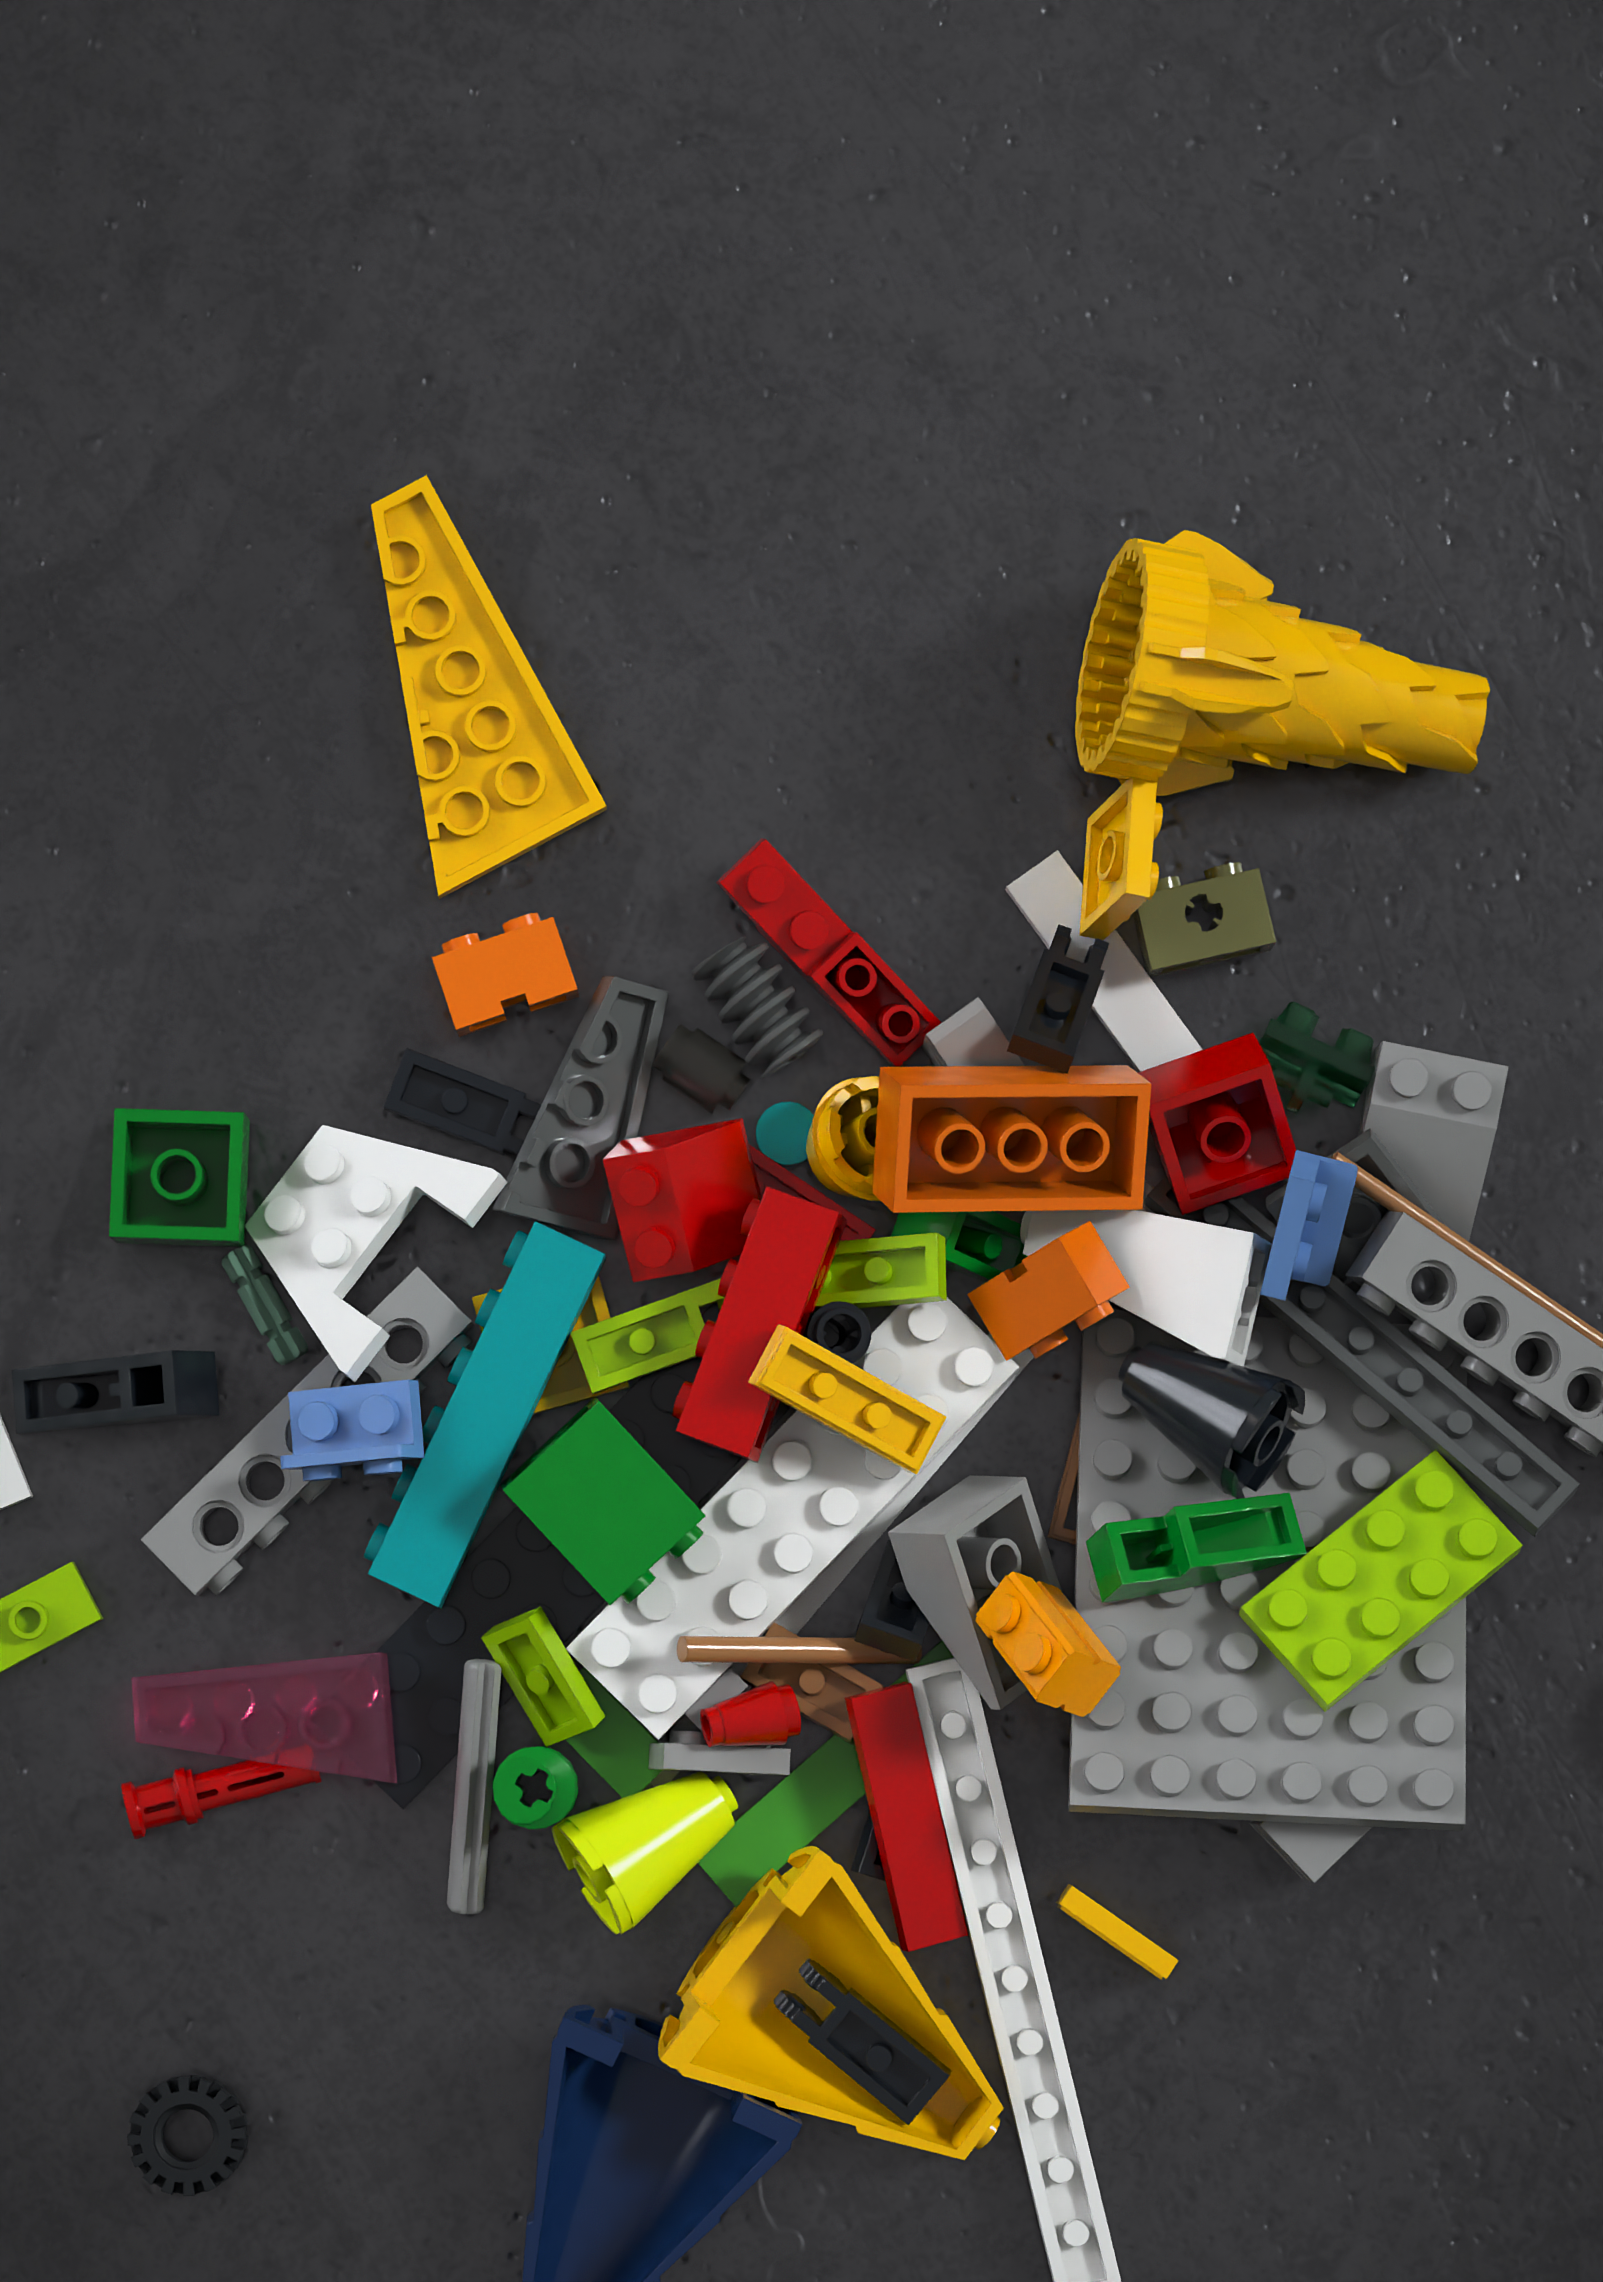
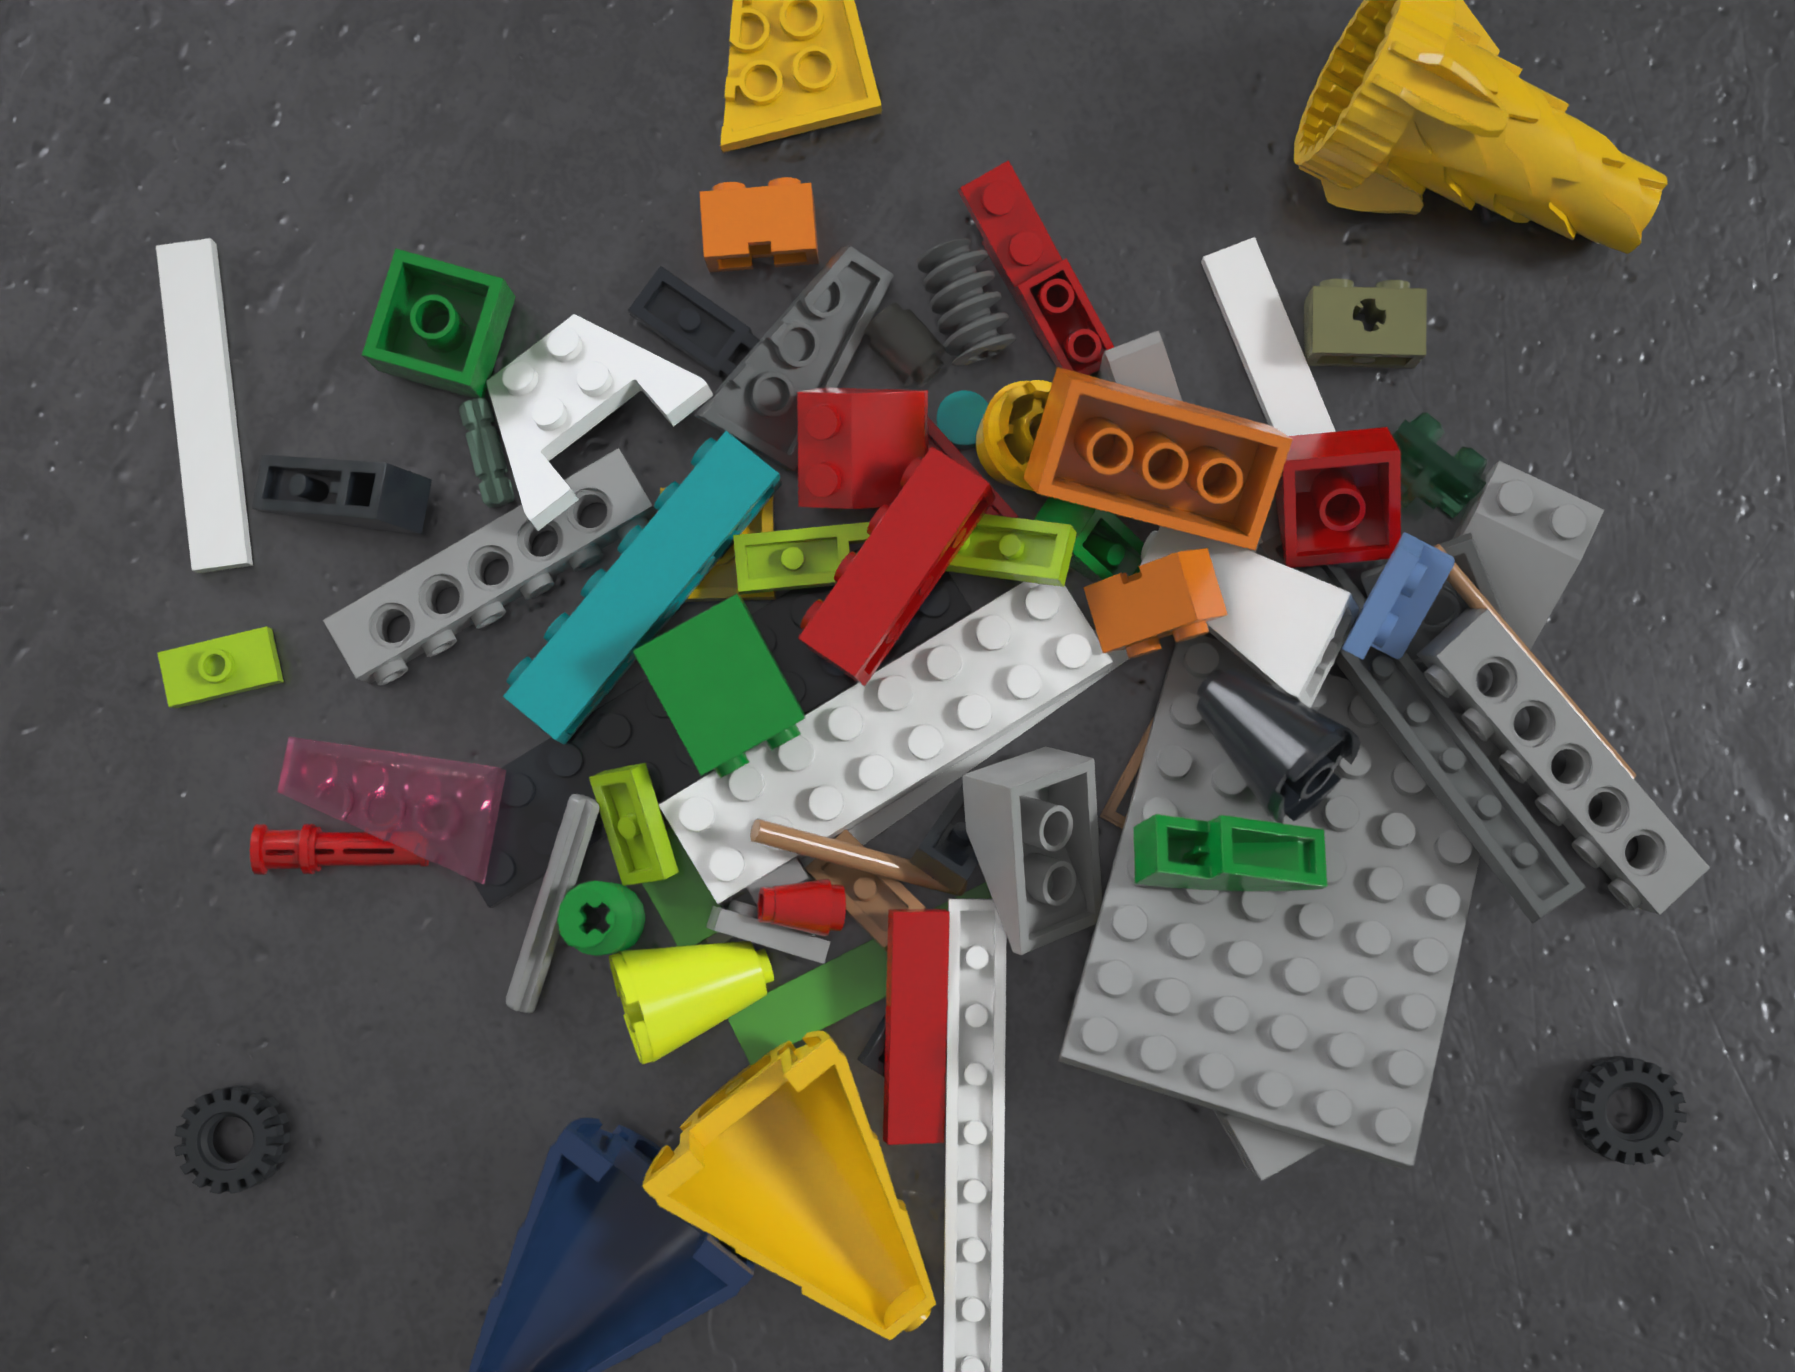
camera: 30 degrees right, 0 degrees up
medium blue bracket [280,1379,424,1481] -> none
yellow tile [748,1325,946,1474] -> none
black hinge [773,1958,951,2125] -> none
black cone [807,1301,871,1363] -> none
light orange brick [975,1571,1121,1717] -> none
black hinge [1007,924,1109,1074] -> none
yellow tile [1056,1884,1179,1980] -> none
yellow plate [1079,778,1163,940] -> none
lime plate [1238,1449,1523,1712] -> none

